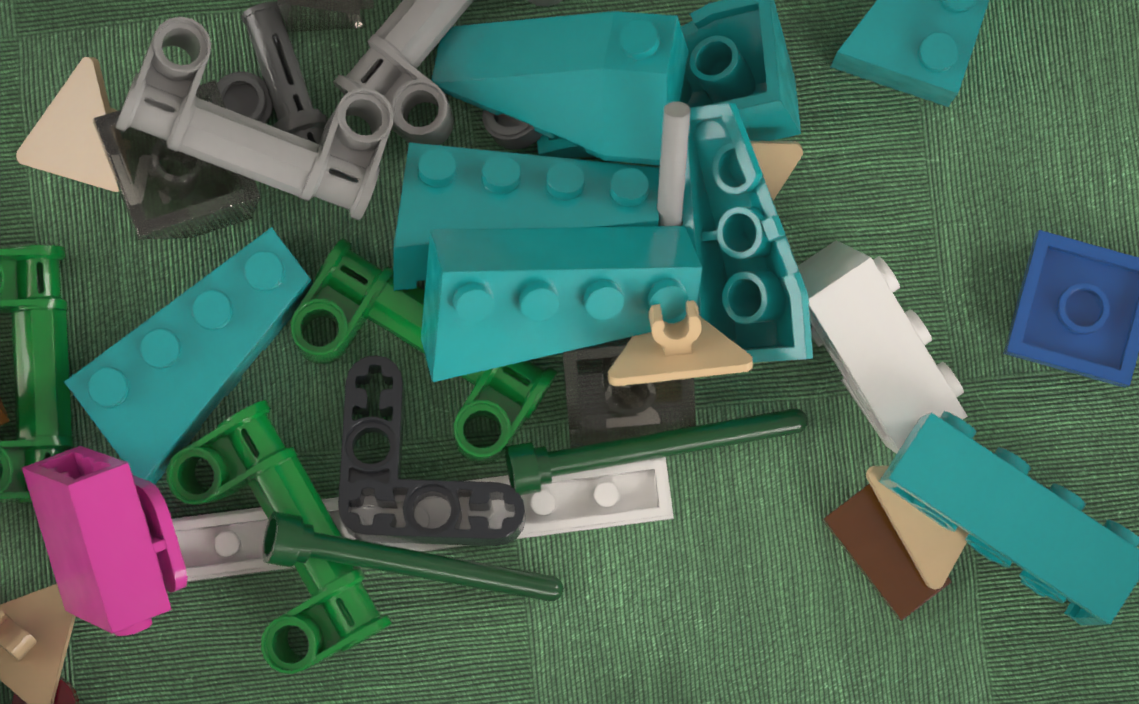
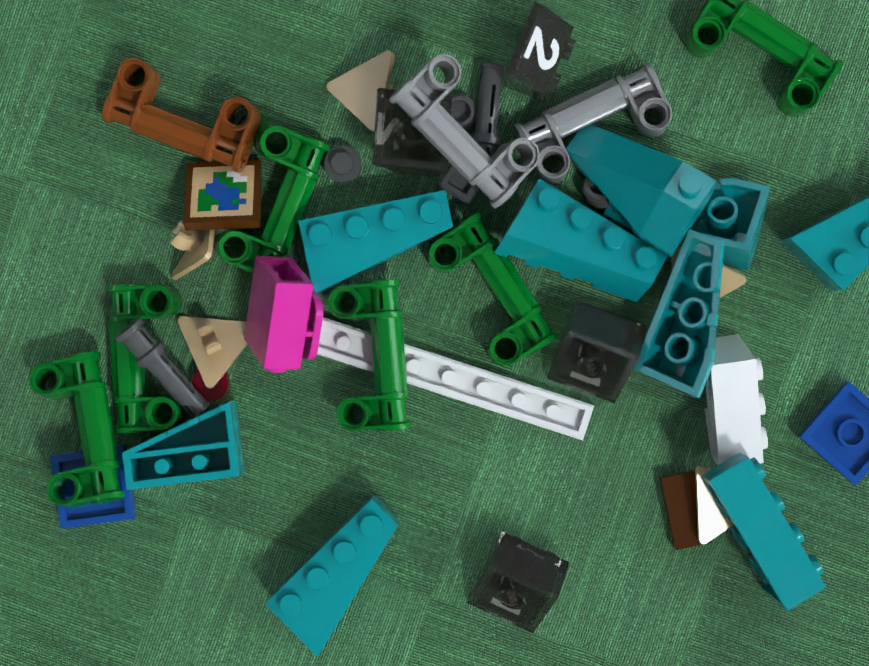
camera: 25 degrees right, 5 degrees up
dark green piece [262,511,563,601] -> none
black beam [338,355,526,546] -> none
teal wedge [421,226,702,382] -> none
dark green piece [505,408,808,496] -> none
tan piece [608,301,753,386] -> none
light grey bar [657,102,690,226] -> none
none -> dark grey plate [324,145,361,183]
none -> dark grey tile [437,164,479,205]

